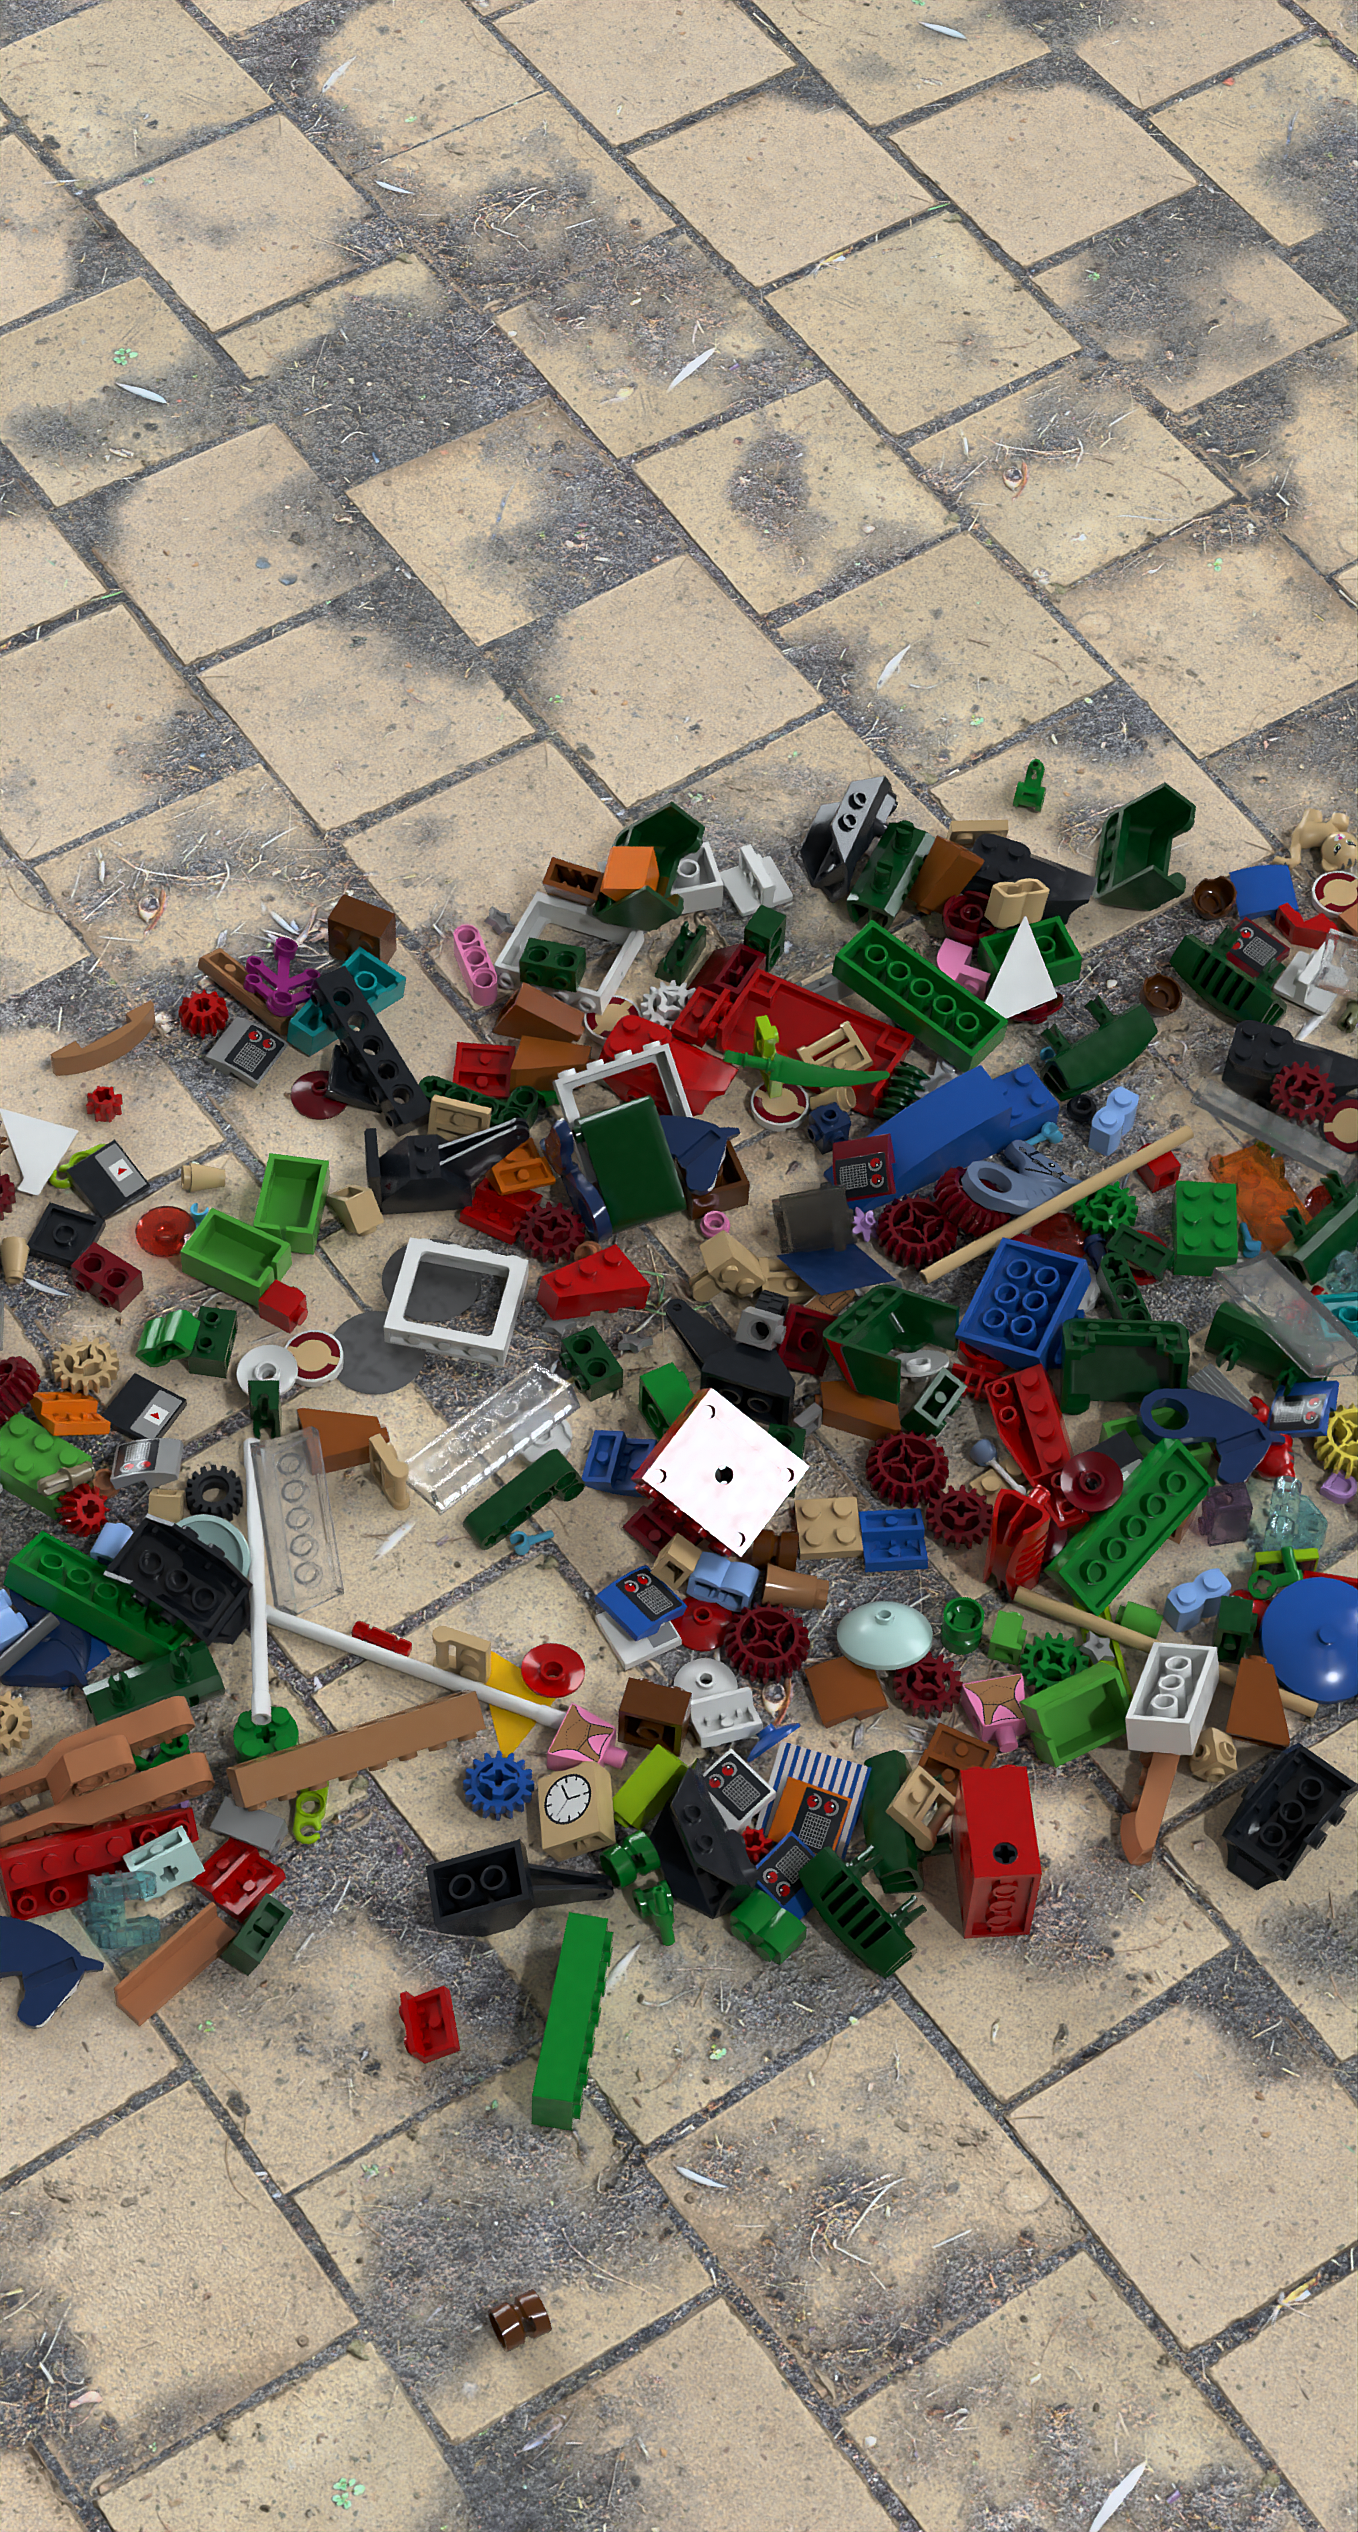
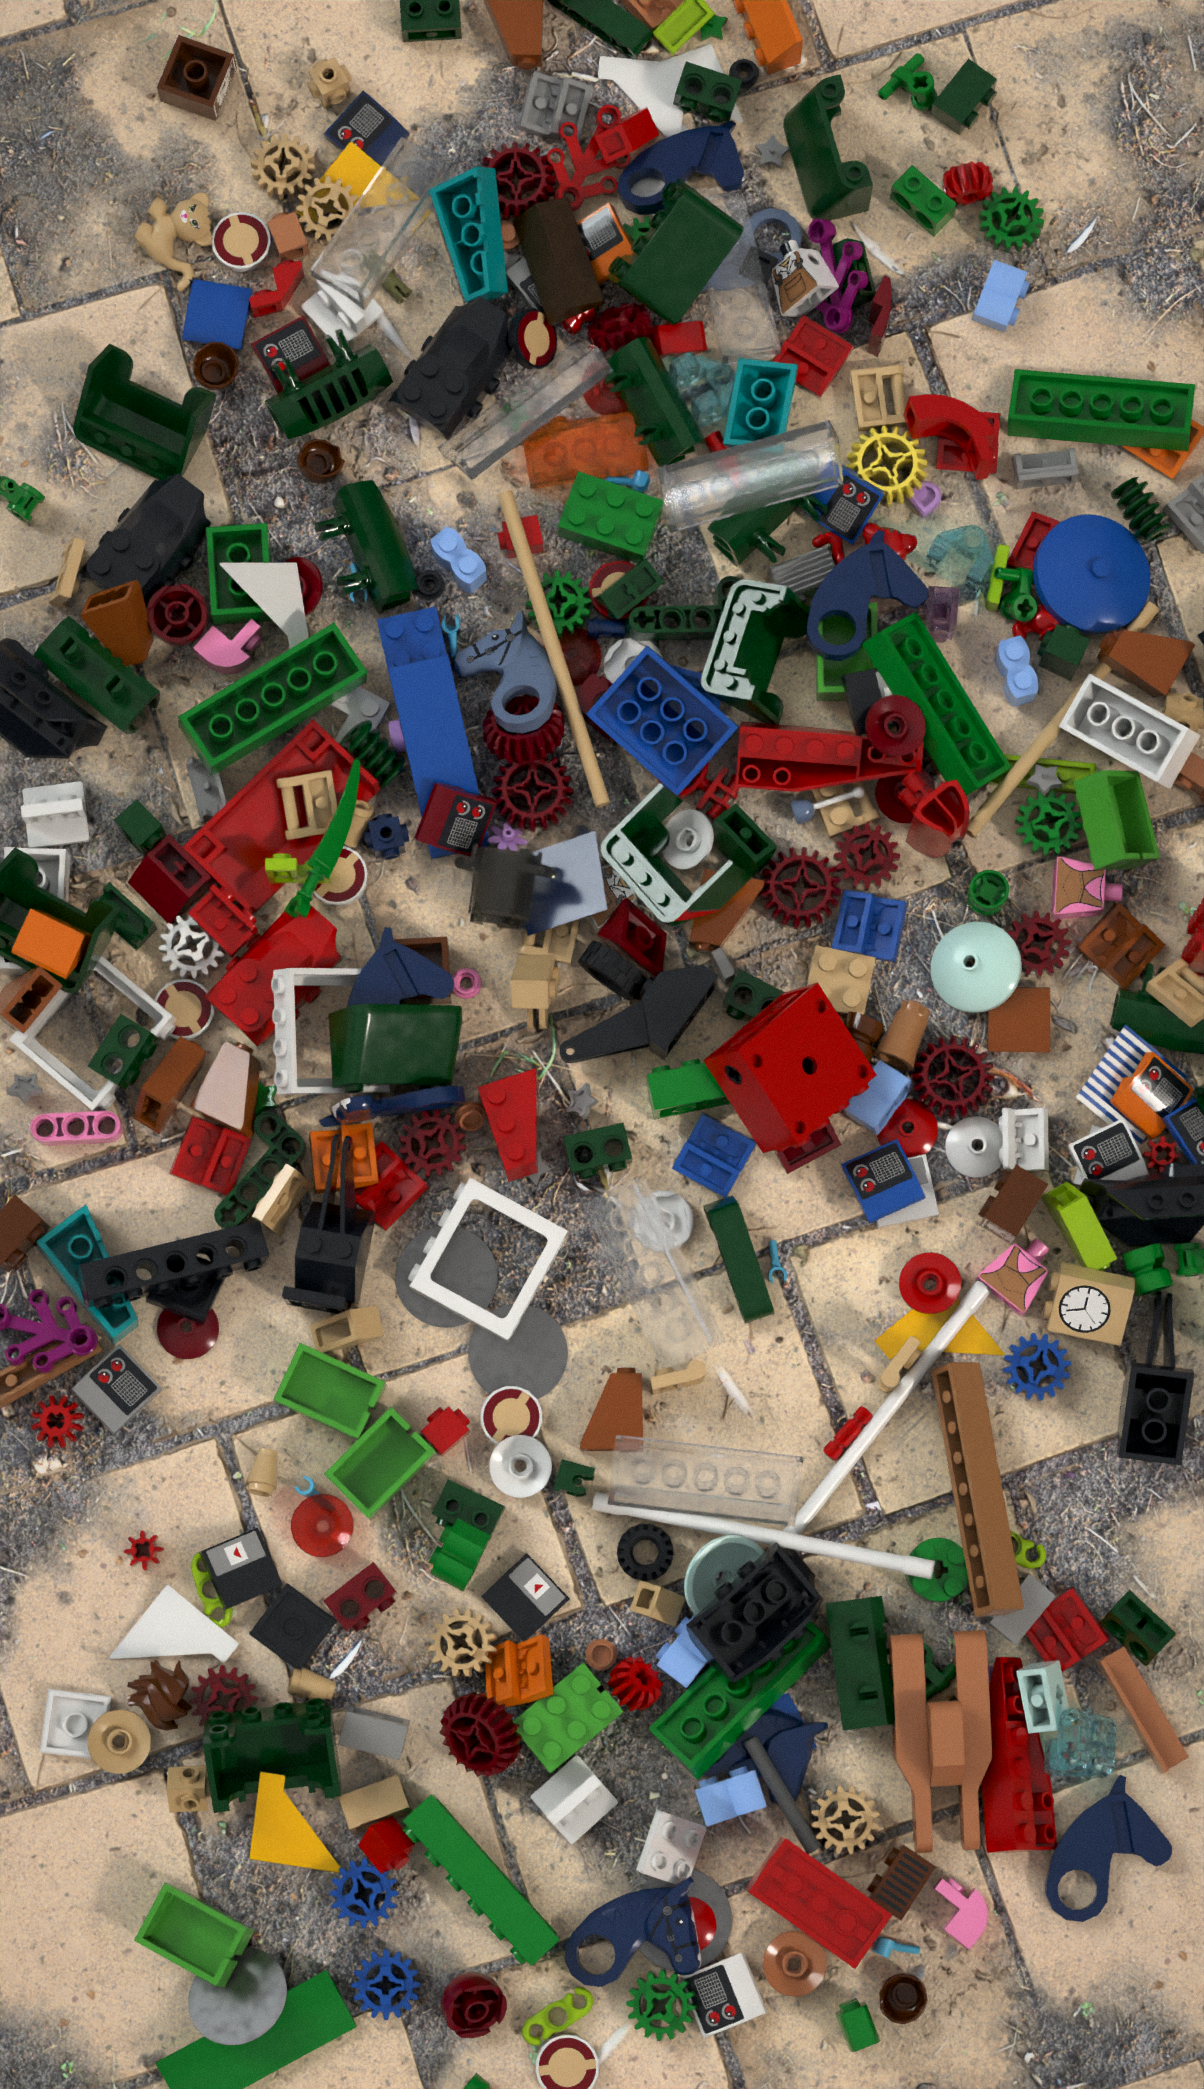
camera: 70 degrees left, 25 degrees up
dark tan axle [37,1461,96,1497] -> none
medium nougat slope [50,1000,156,1076] -> none
slope [110,1438,184,1490] -> none
tan brick [650,1533,702,1591] -> none
light grey brick [735,1306,786,1351] -> none
blue dish [746,1723,801,1764] -> none
tan brick [984,878,1050,929] -> none
bright green brick [987,1610,1027,1666] -> none
bright green brick [1114,1601,1164,1639] -> none
dark red gear [1270,1061,1336,1126] -> none

